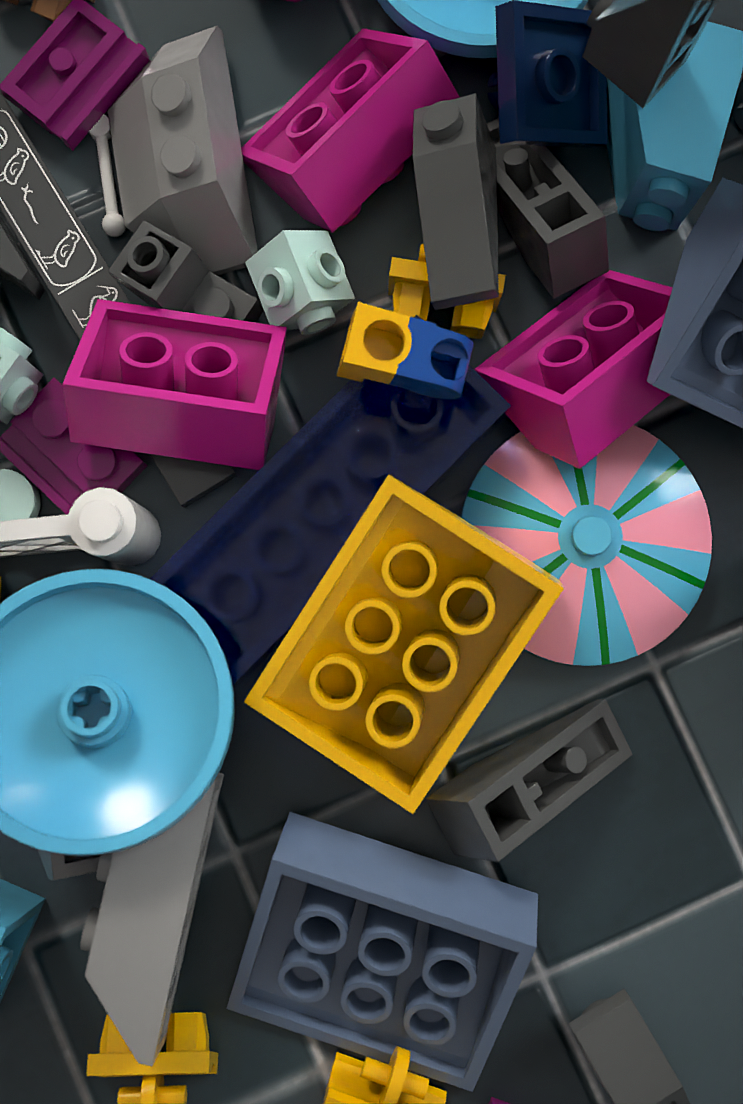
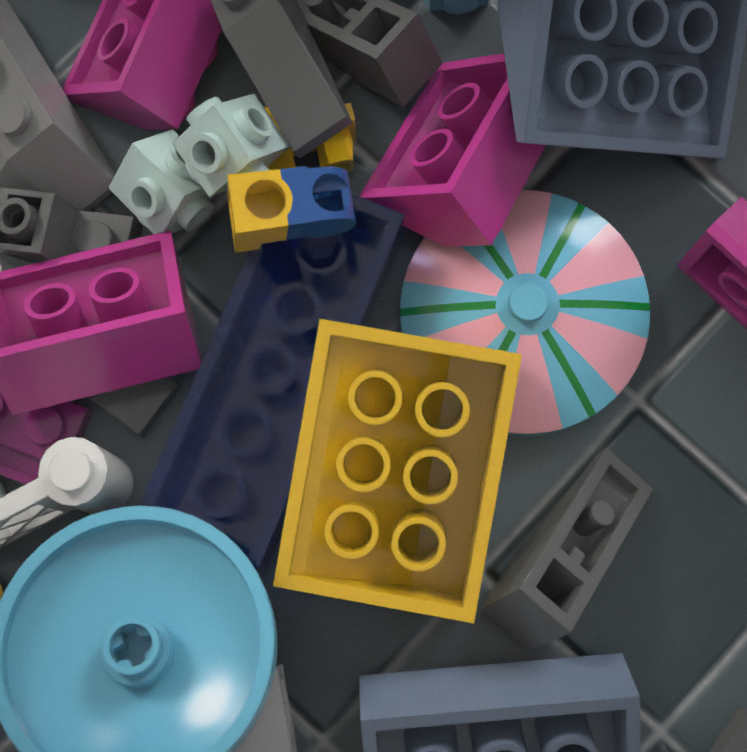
camera: 20 degrees left, 5 degrees down
none -> light aqua brick [172,94,290,197]

